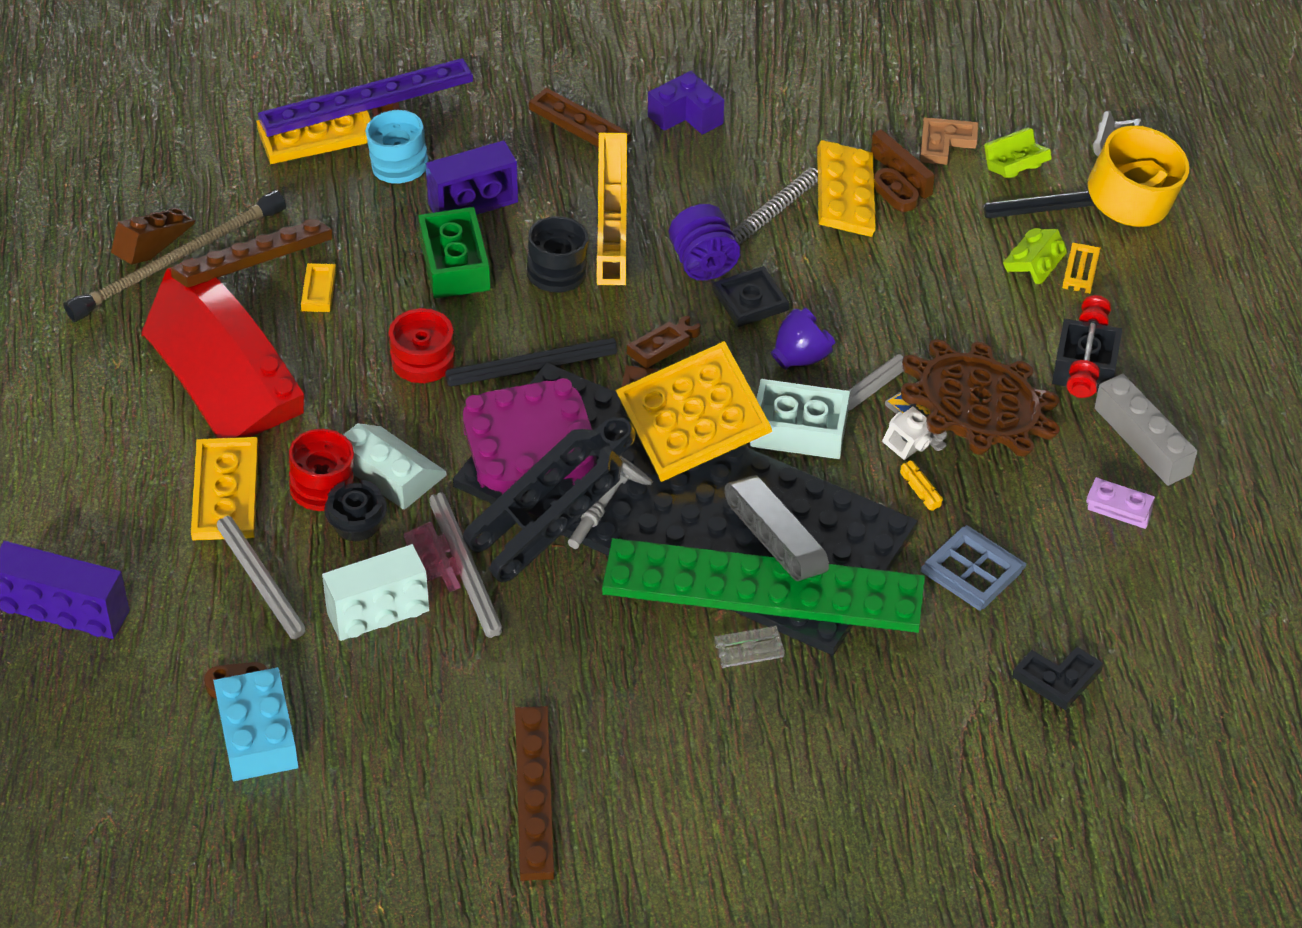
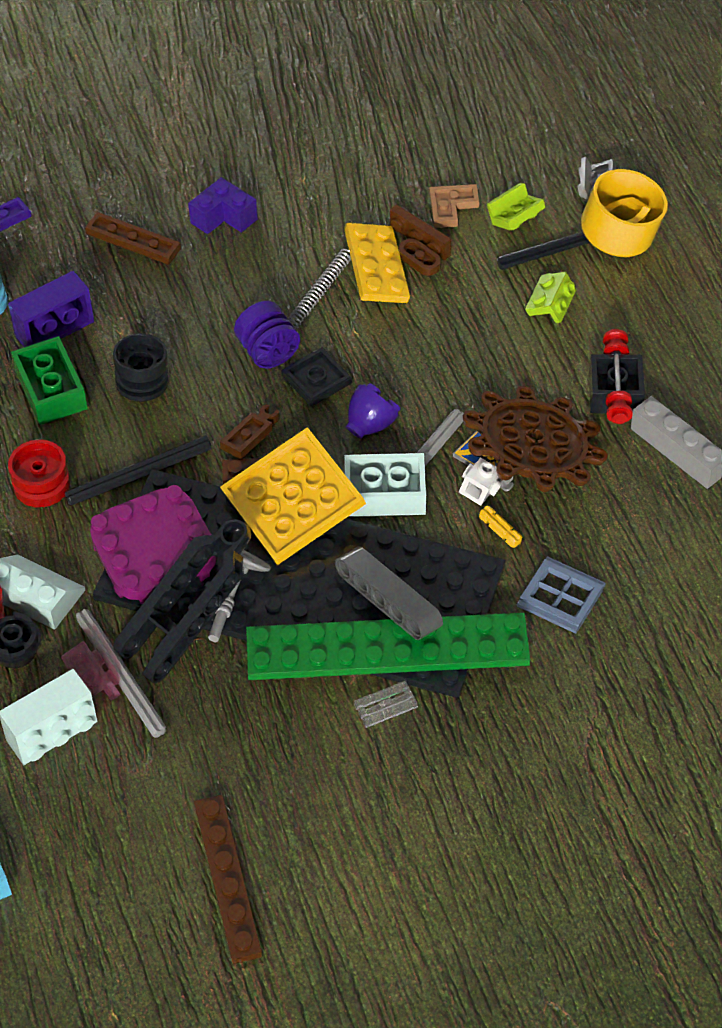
camera: 10 degrees left, 5 degrees up
yellow arch [597,132,627,285] -> none
black plate [1012,647,1103,710] -> none
yellow tile [1062,242,1100,294] -> none
lavender bracket [1086,477,1155,529] -> none

